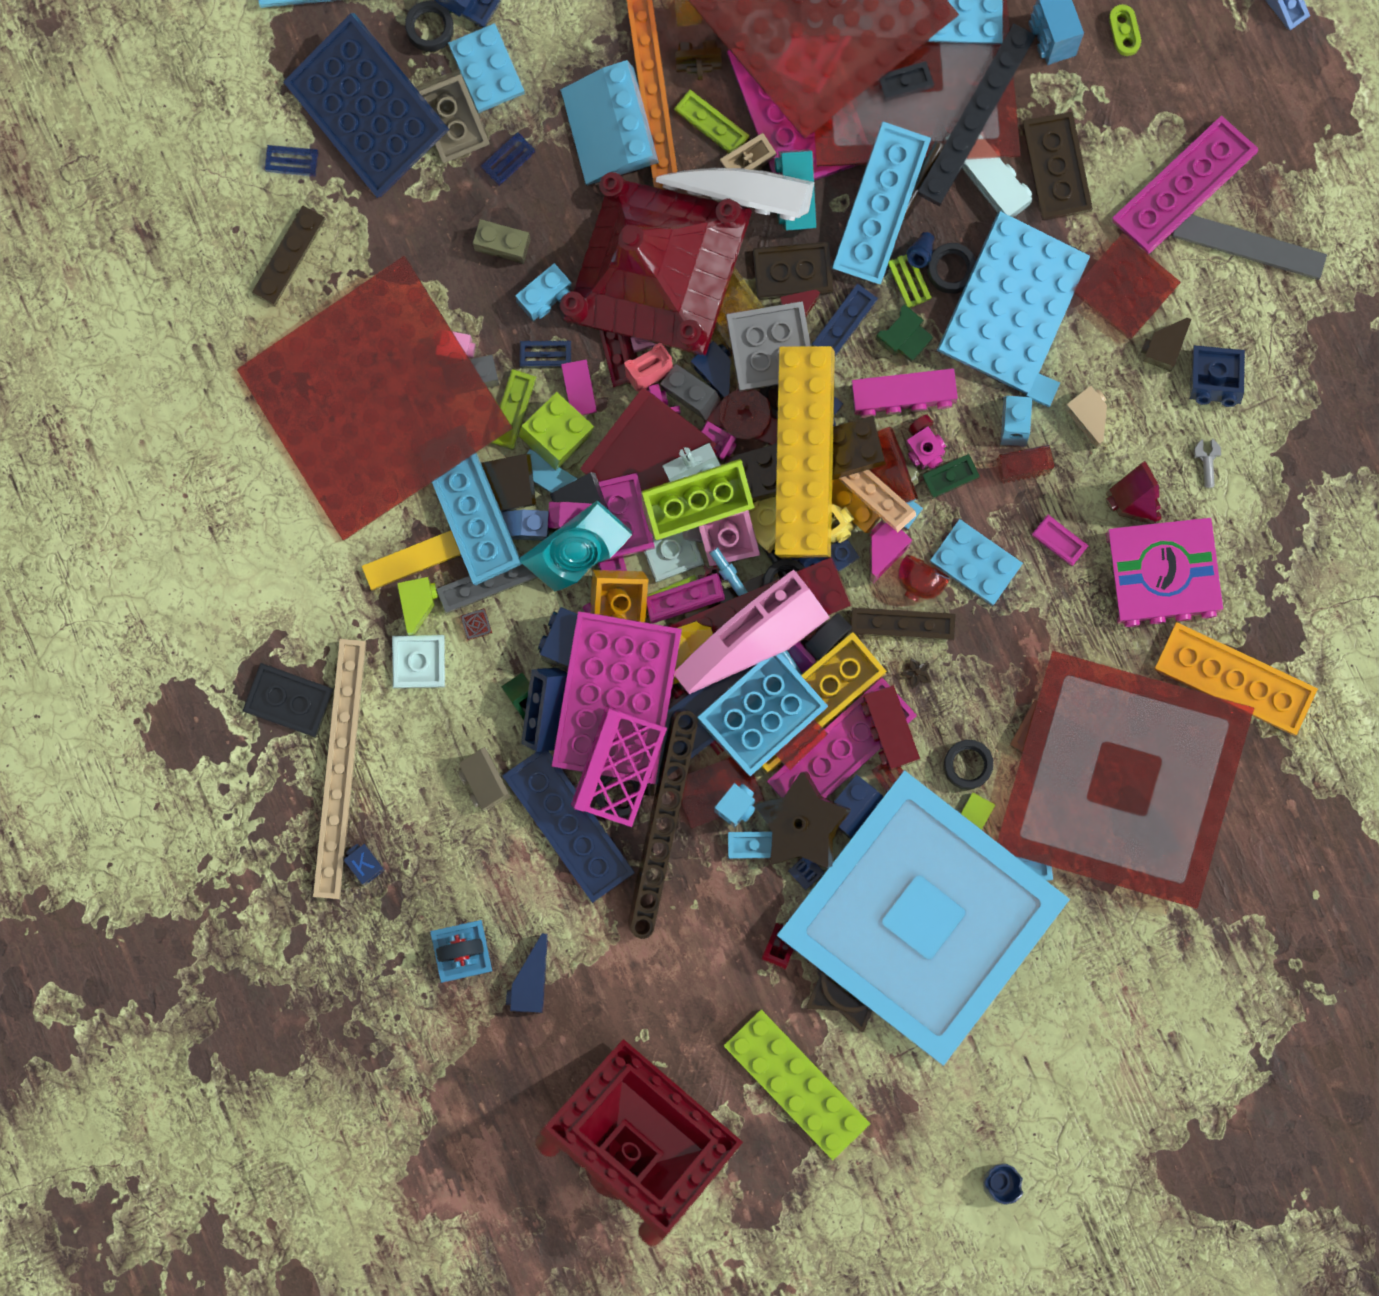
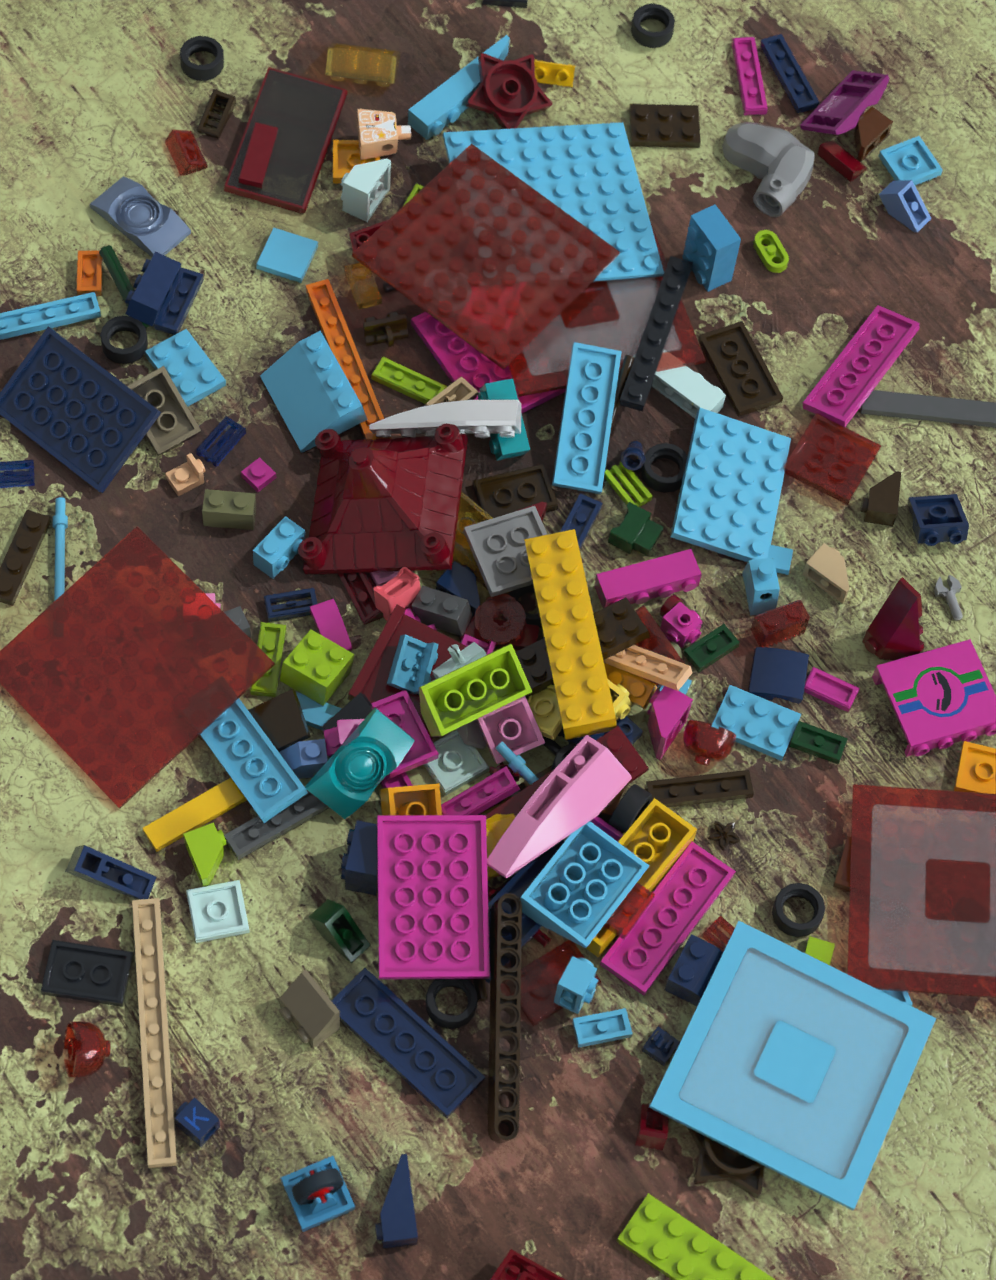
camera: 20 degrees left, 20 degrees down
tile [460,608,493,641] -> none
dark blue brick [521,667,568,752] -> none
dark pink fence [571,706,667,827] -> none
dark brown plate [756,772,851,868] -> none
dark red brick [861,685,920,771] -> none
black plate [877,61,934,102] -> none
none -> medium azure bar [52,497,68,638]
none -> clear red cylinder [64,1021,111,1077]
none -> dark blue slope [65,845,157,900]
none -> light nougat bracket [165,453,206,496]
none -> dark pink plate [241,457,276,492]
none -> medium azure bracket [387,634,438,695]
none -> dark blue slope [748,647,809,704]
none -> dark green plate [789,721,848,764]

